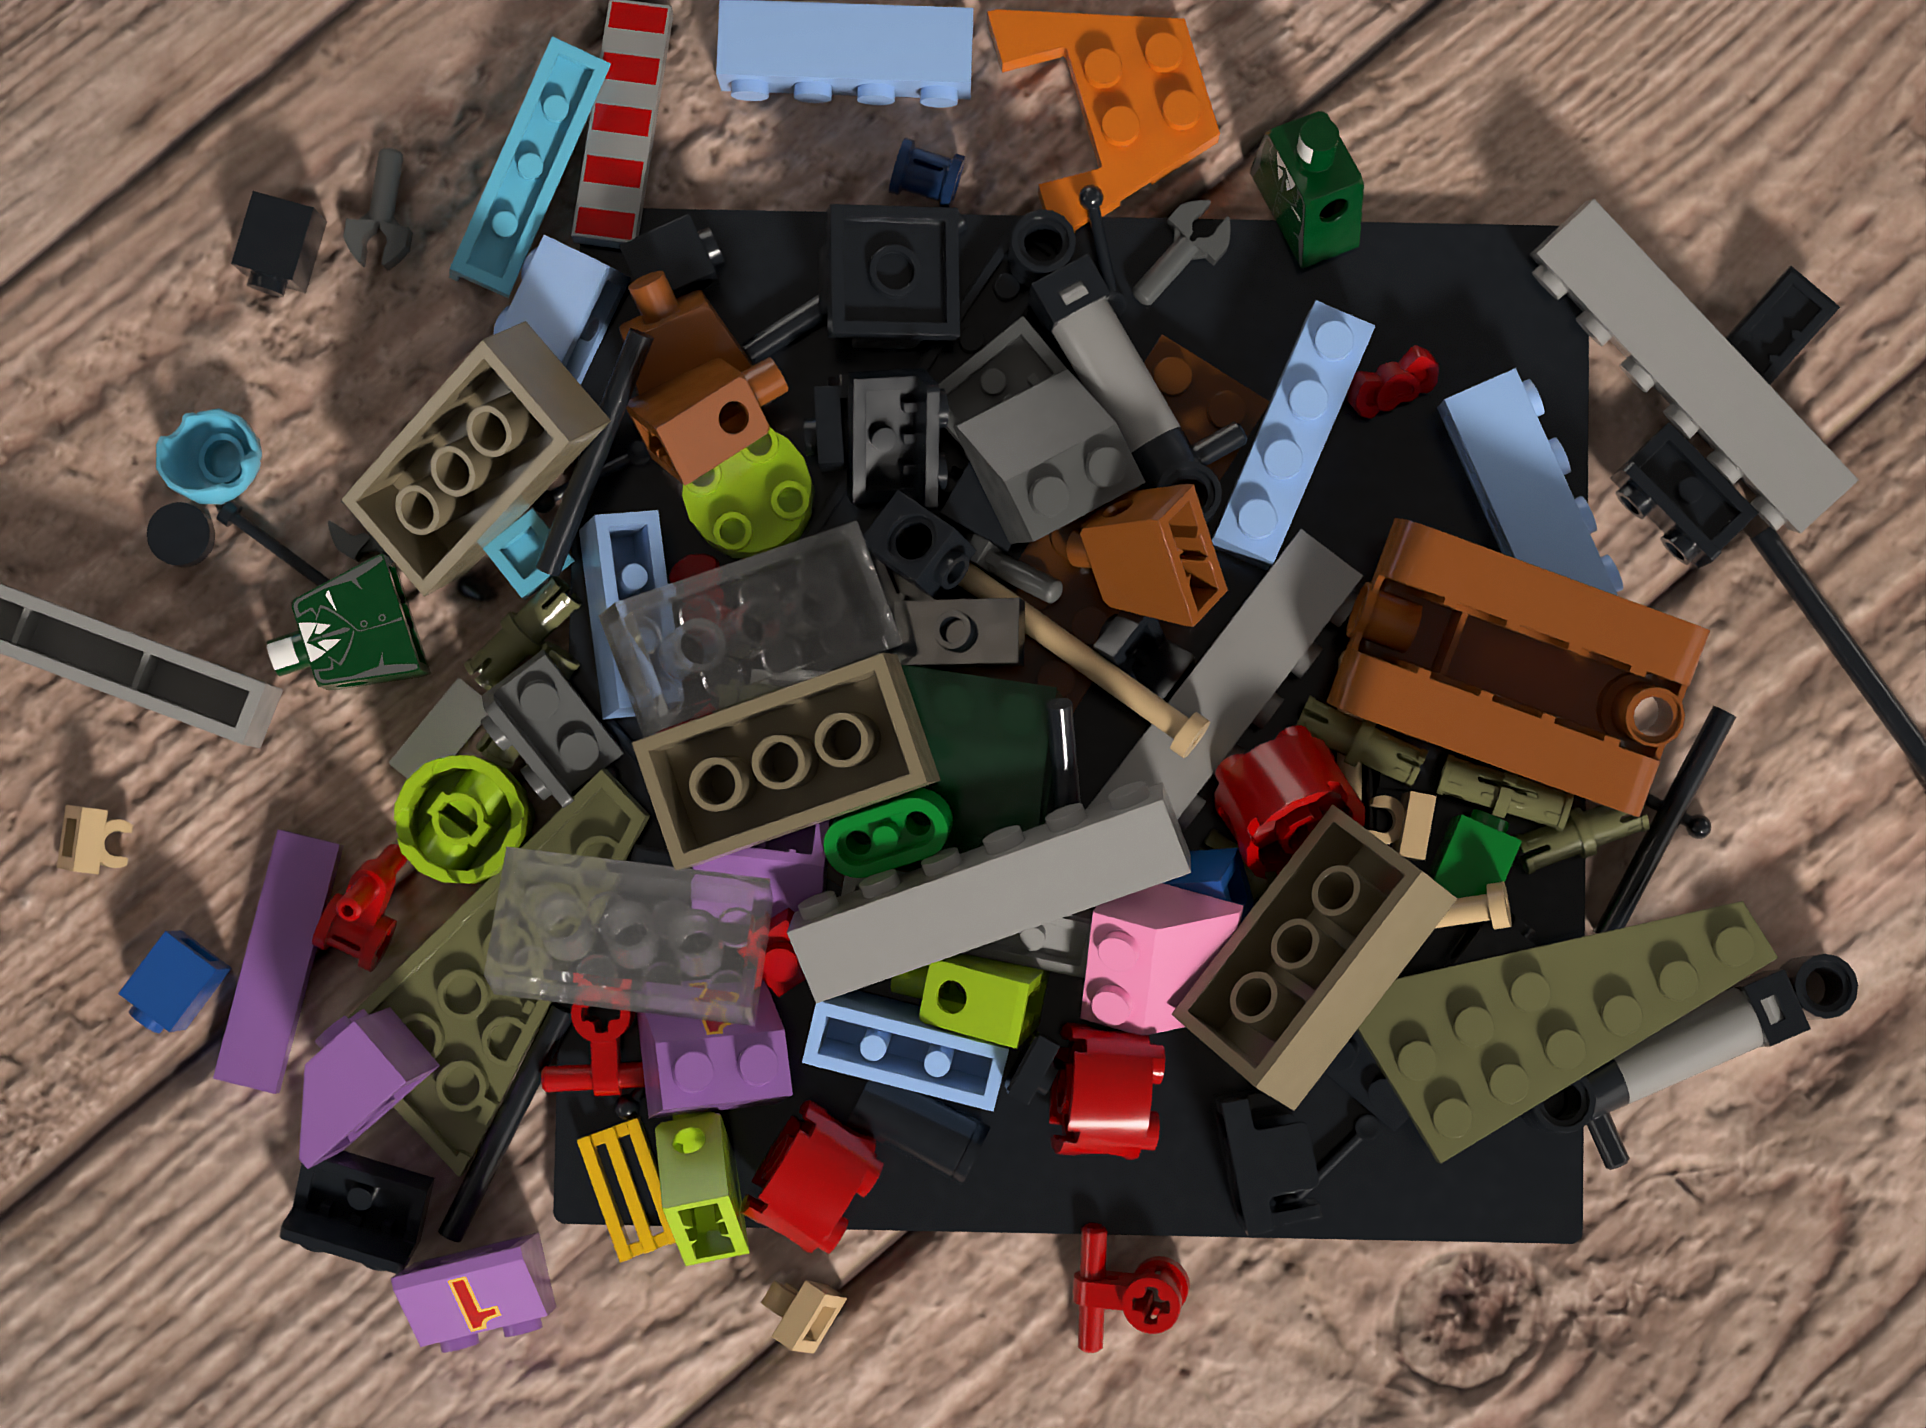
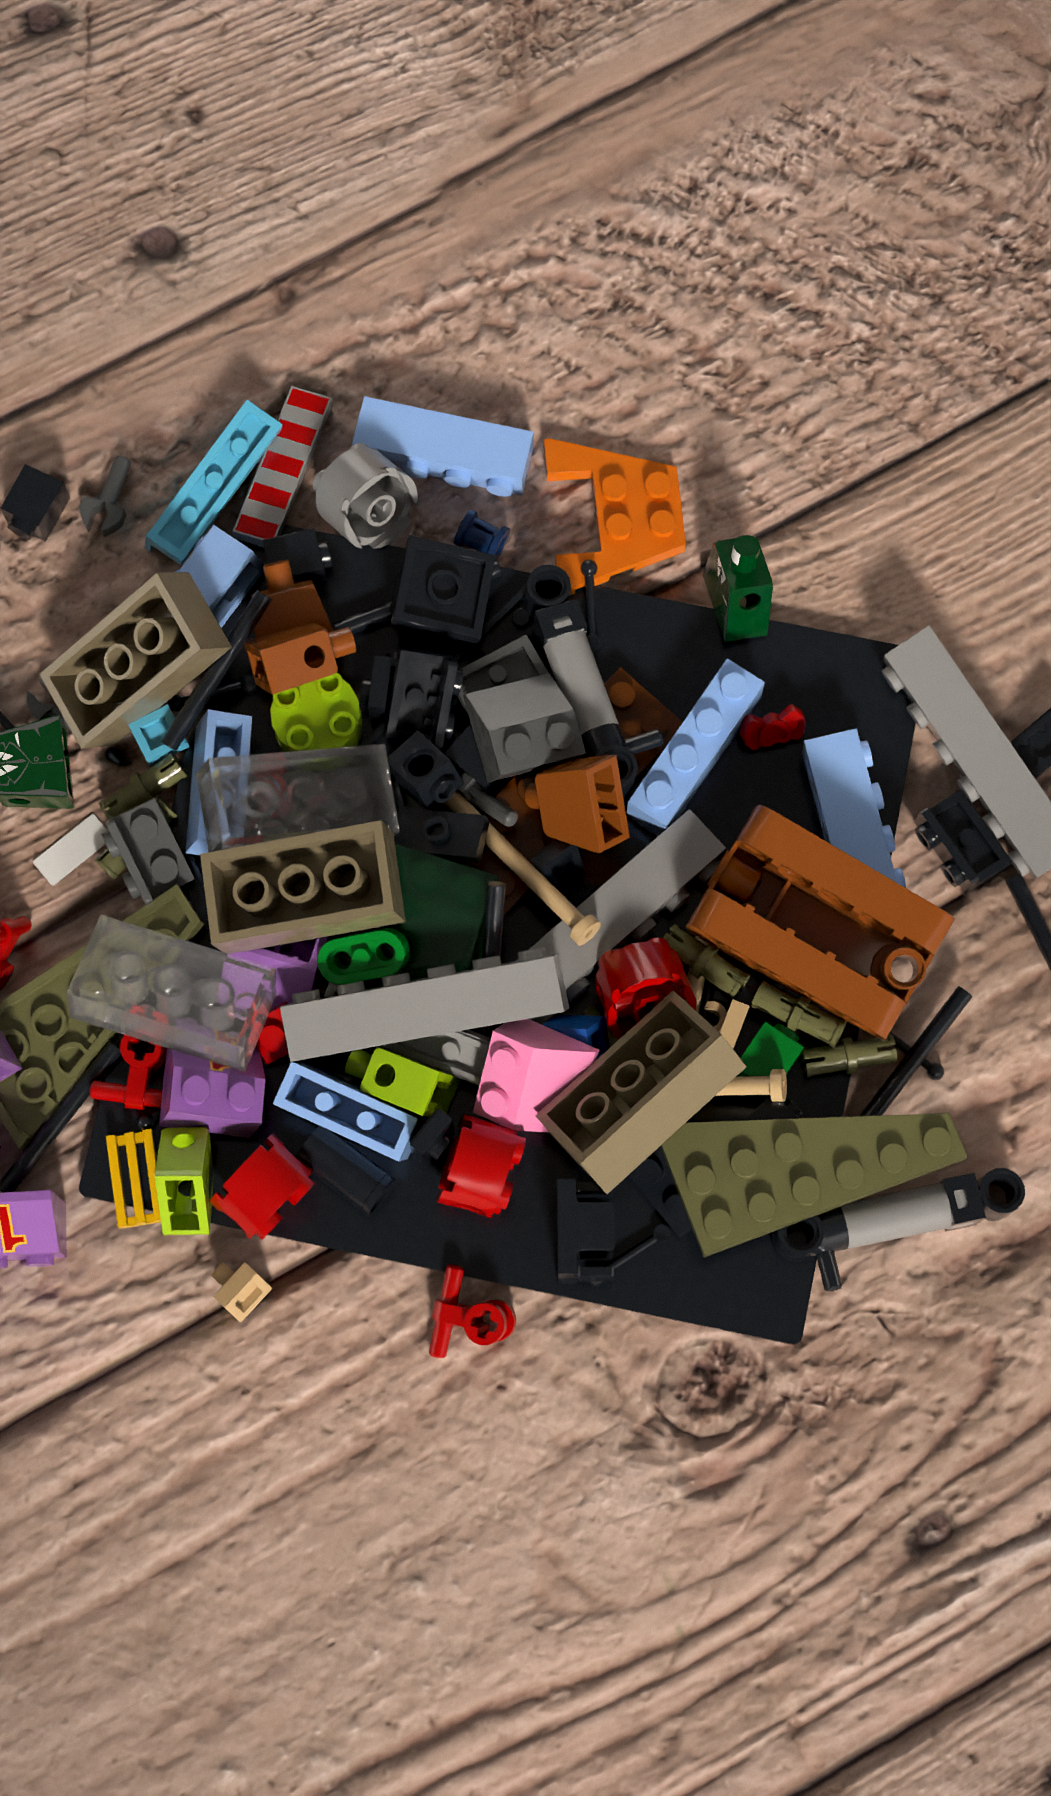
camera: 10 degrees right, 10 degrees down
lime brick [394,755,535,884] -> none
dark grey bar [1132,200,1230,306] -> none
none -> light grey brick [313,443,418,549]

